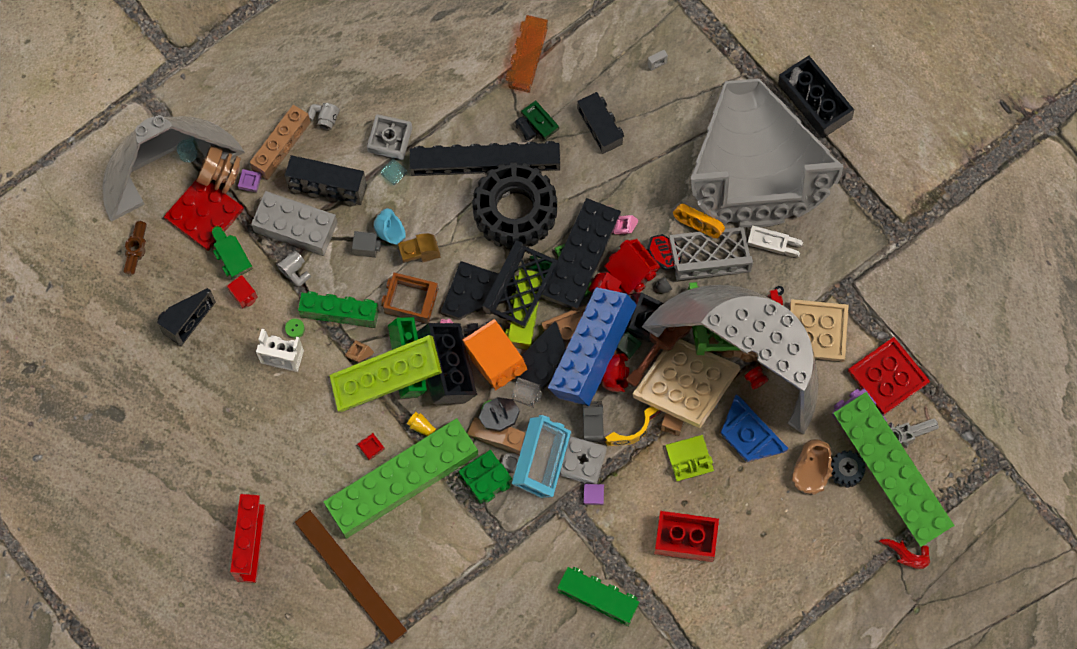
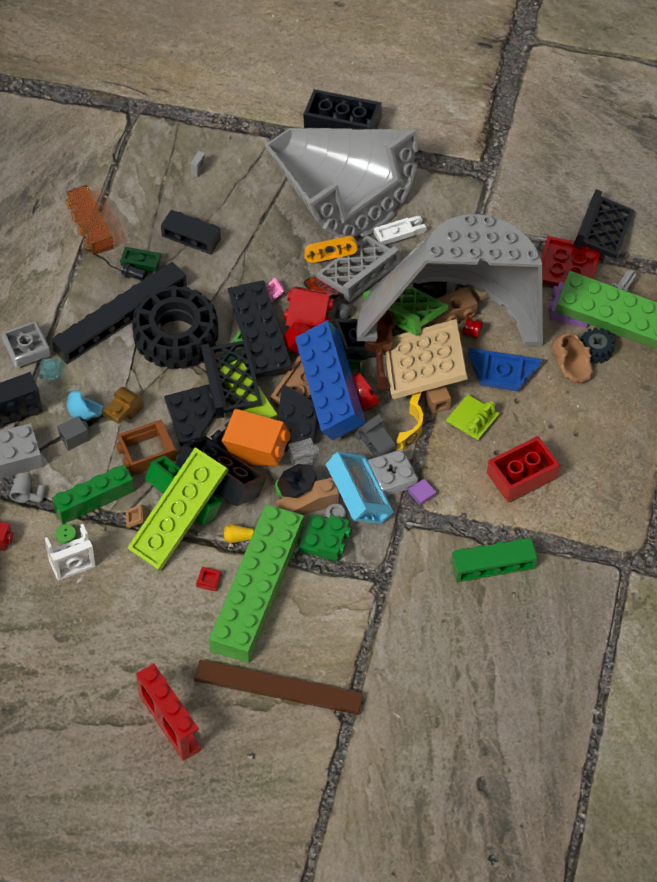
camera: 40 degrees left, 15 degrees down
none -> black fence [572,189,634,259]

